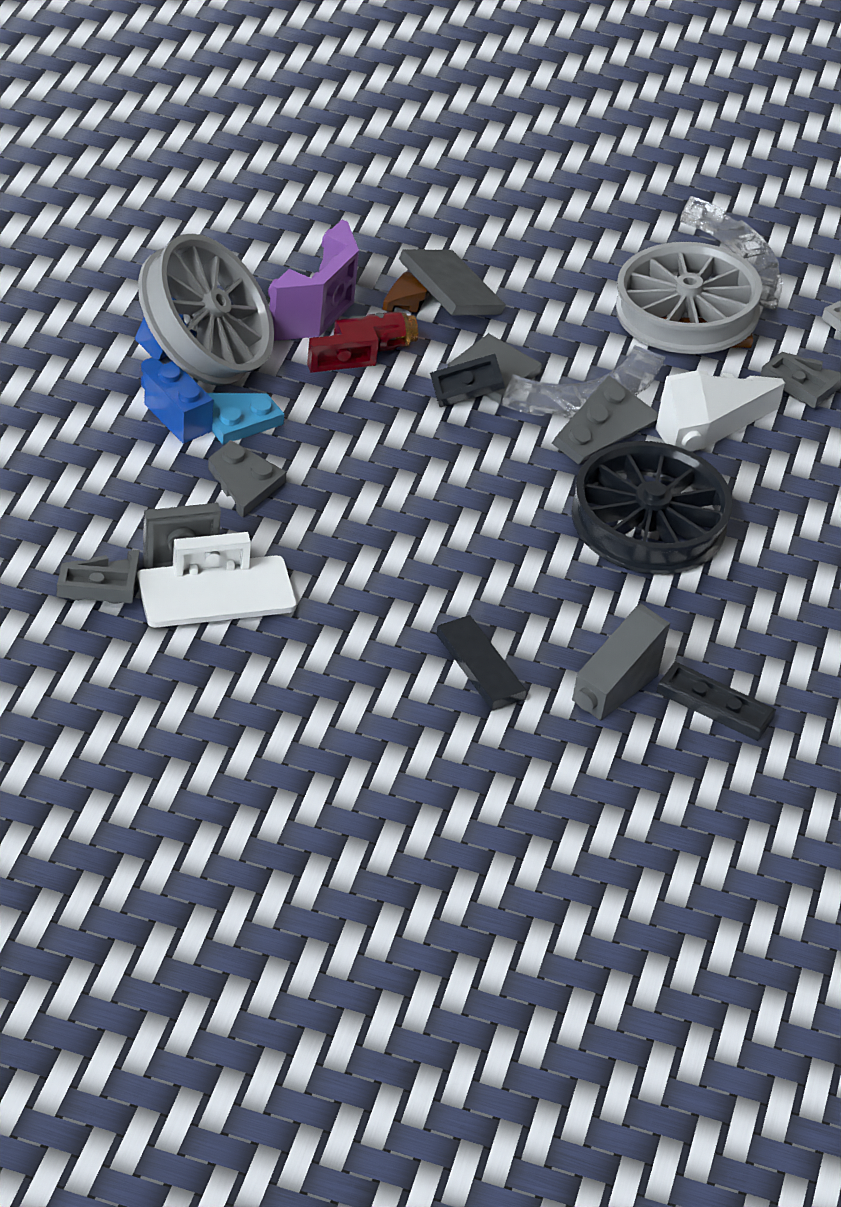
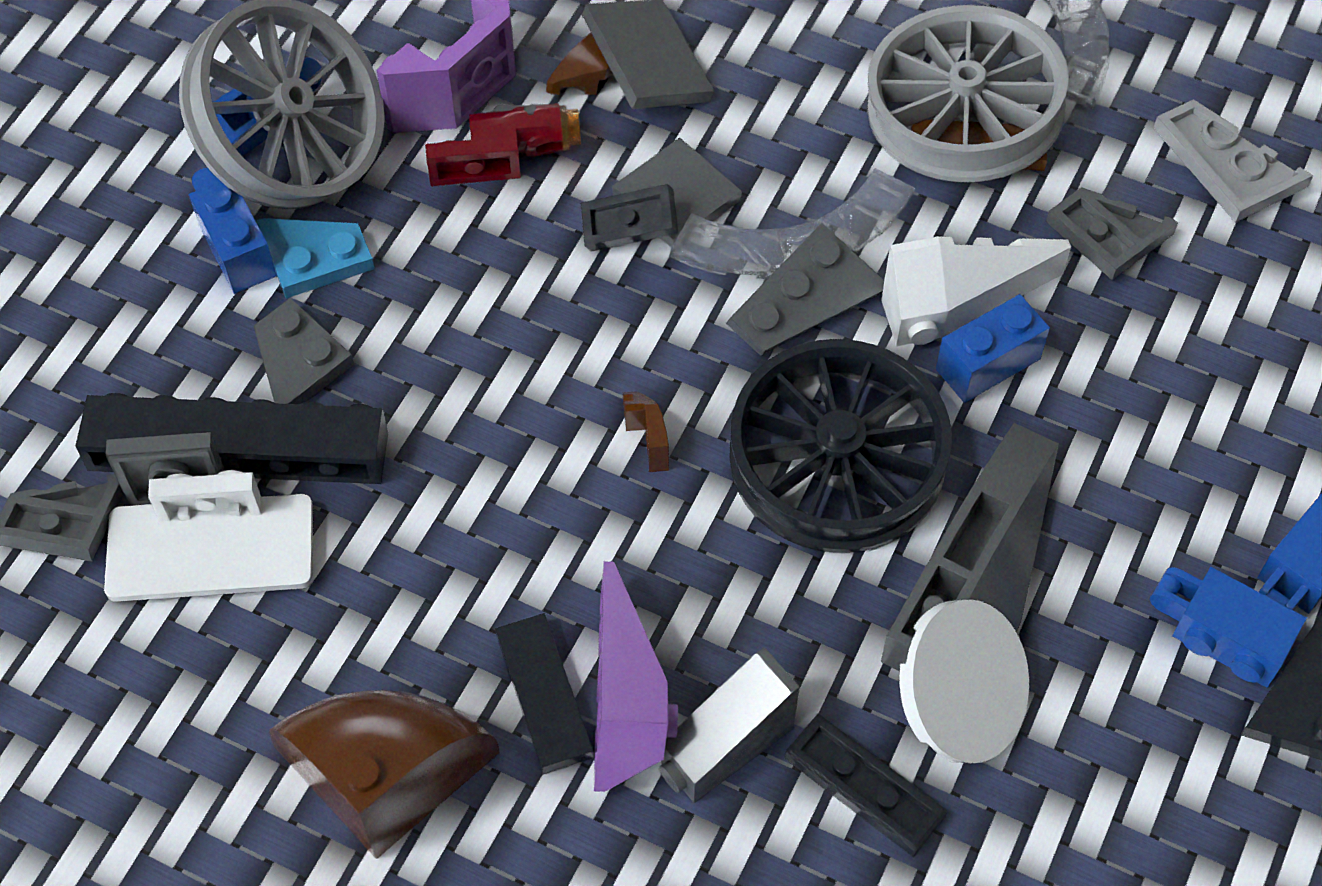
camera: 15 degrees right, 15 degrees up
none -> black brick [75,393,388,484]
none -> reddish brown brick [269,690,500,859]
none -> medium lavender wedge [594,561,678,792]
none -> reddish brown slope [623,391,669,472]
none -> dark grey wedge [881,423,1059,671]
none -> white tile [900,600,1029,763]
none -> blue brick [936,294,1050,403]

